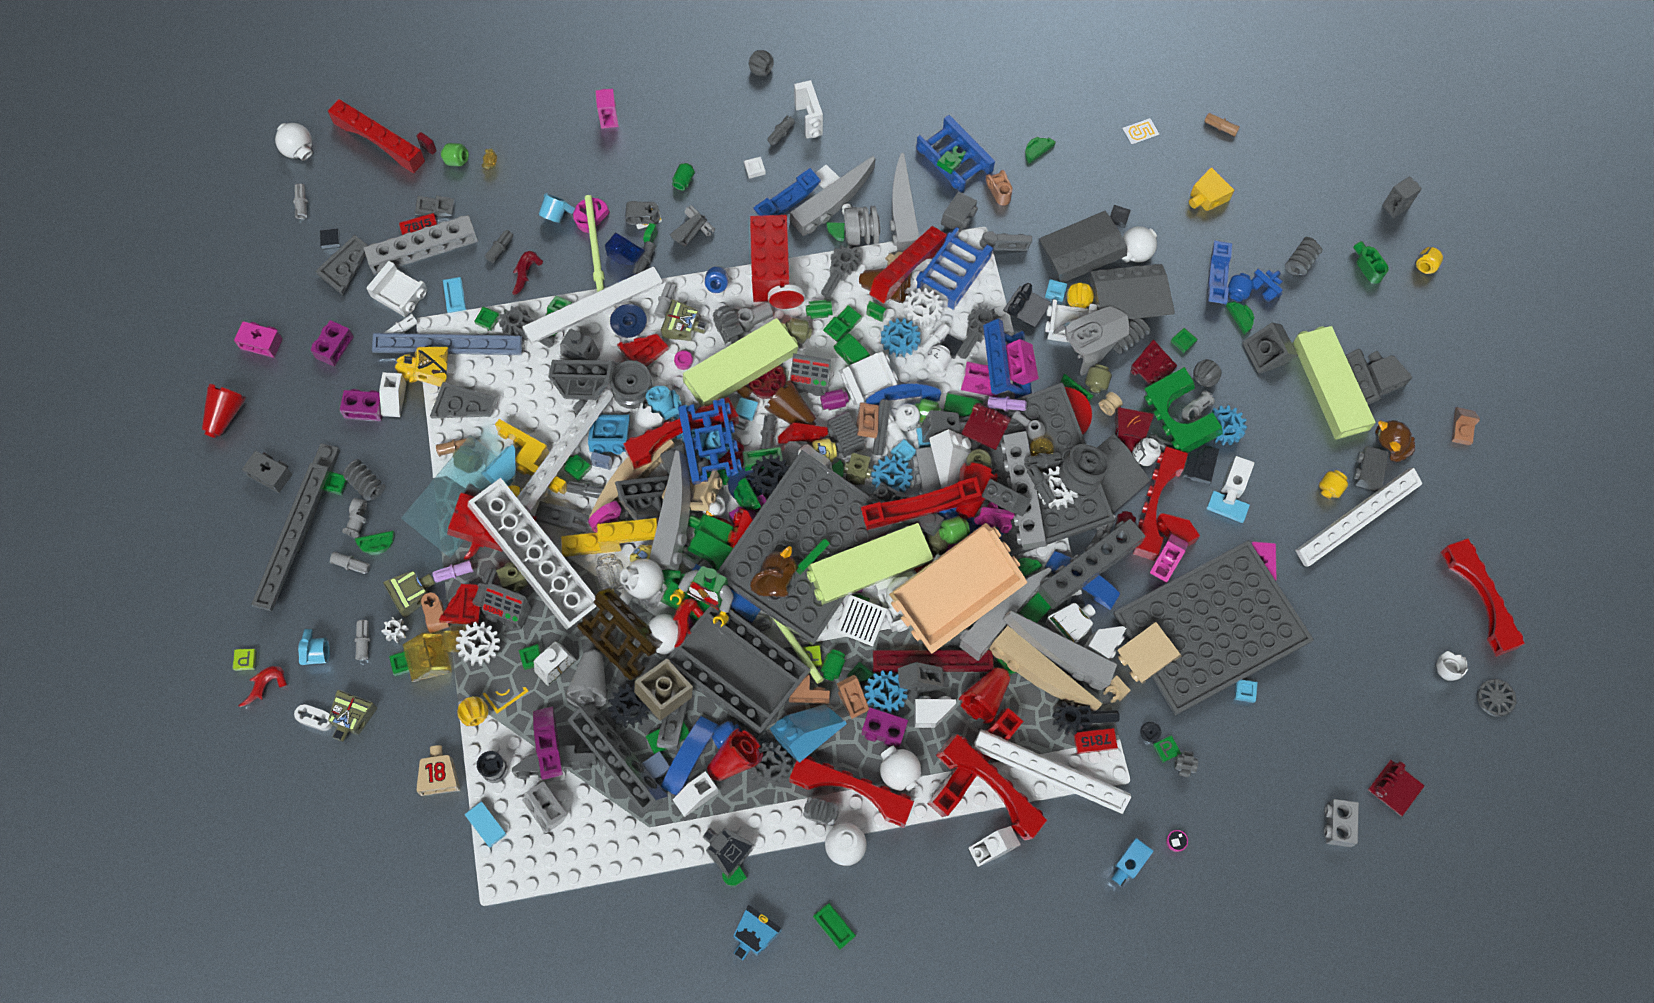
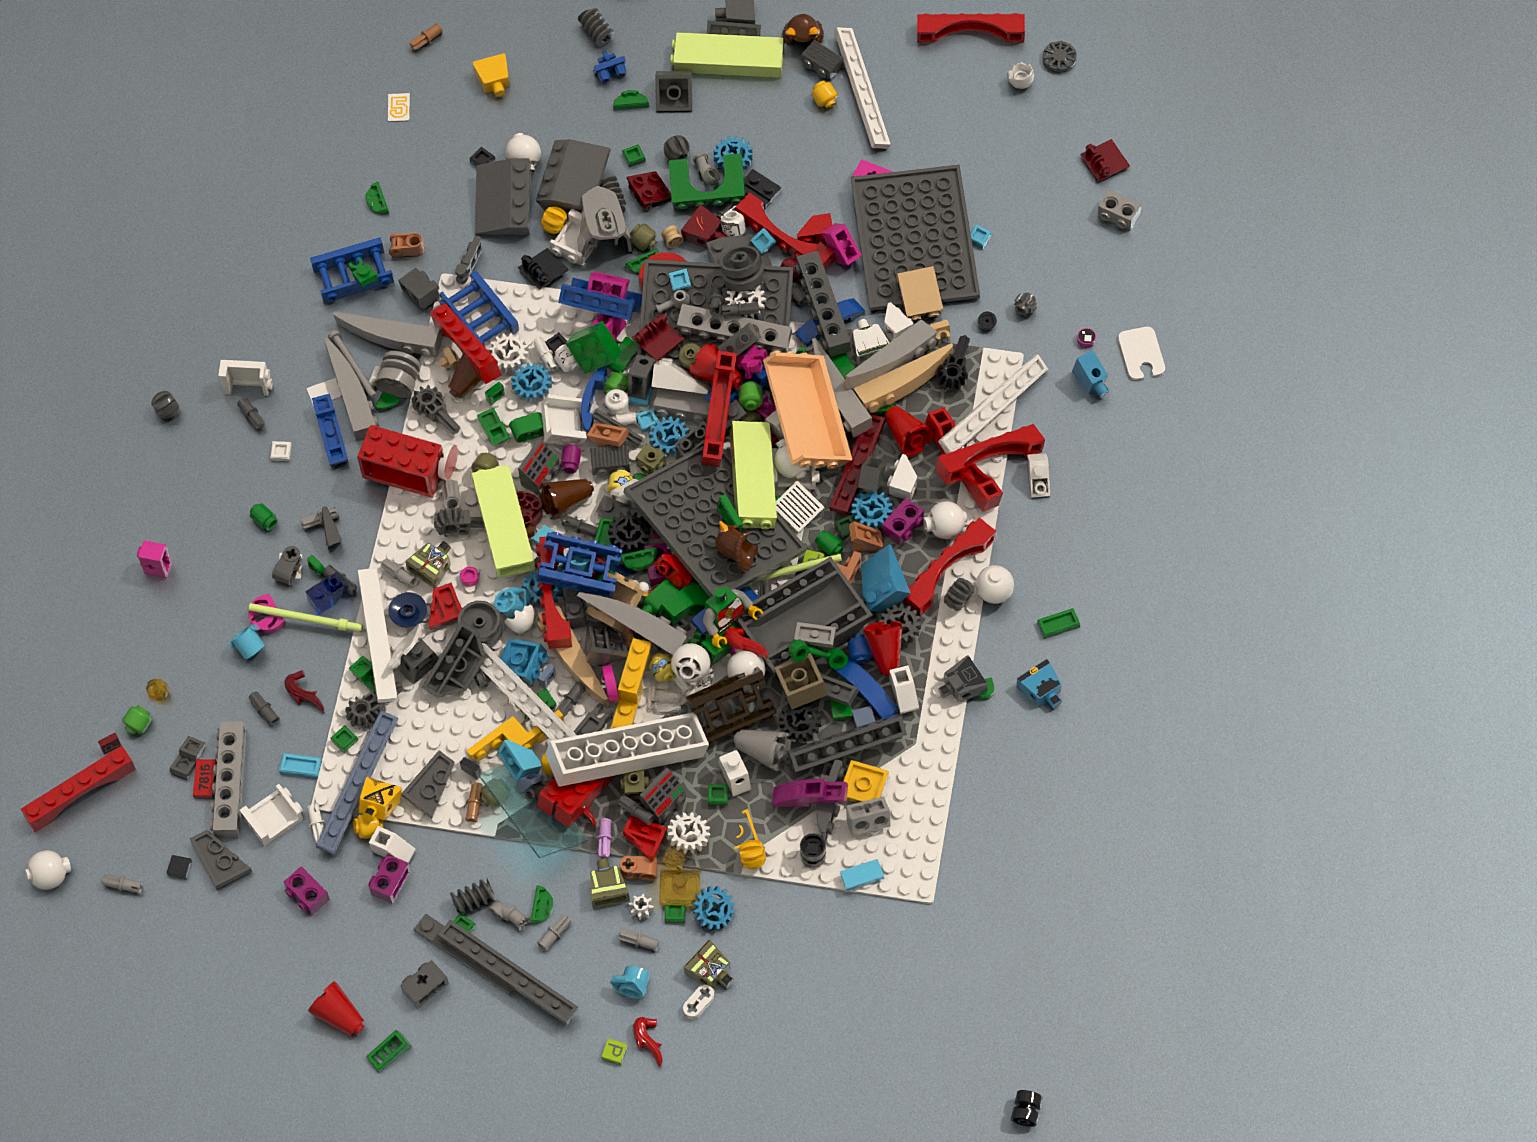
camera: 65 degrees left, 5 degrees down
dark pink brick [234,321,283,358] -> none
tan torso [417,745,460,796] -> none
blue head [704,267,729,294] -> none
red wing [777,423,828,444] -> none
green brick [805,299,833,319] -> none
dark grey gear [957,305,998,359] -> none
lavender axle [988,396,1027,412] -> none
clear yellow plate [1029,437,1054,456] -> none
medium azure tile [1045,279,1067,302] -> none
red tile [1073,728,1118,754] -> none
green tile [1153,735,1181,763] -> none
medium azure tile [1206,491,1250,523] -> none
blue slope [1208,240,1232,304] -> none
white torso [1221,456,1255,505] -> none
blue head [1228,273,1254,302] -> none
none -> light grey bar [328,330,376,398]
none -> green slope [366,1029,412,1072]
none -> white piece [388,624,422,669]
none -> black tile [460,757,481,780]
none -> sand blue slope [517,773,545,793]
none -> green brick [566,321,622,374]
none -> medium azure tile [668,269,691,292]
none -> dark azure gear [692,886,735,930]
none -> medium azure tile [750,228,776,254]
none -> green piece [788,639,848,670]
none -> light grey plate [794,622,836,648]
none -> yellow plate [844,760,889,803]
none -> white piece [1118,327,1165,380]

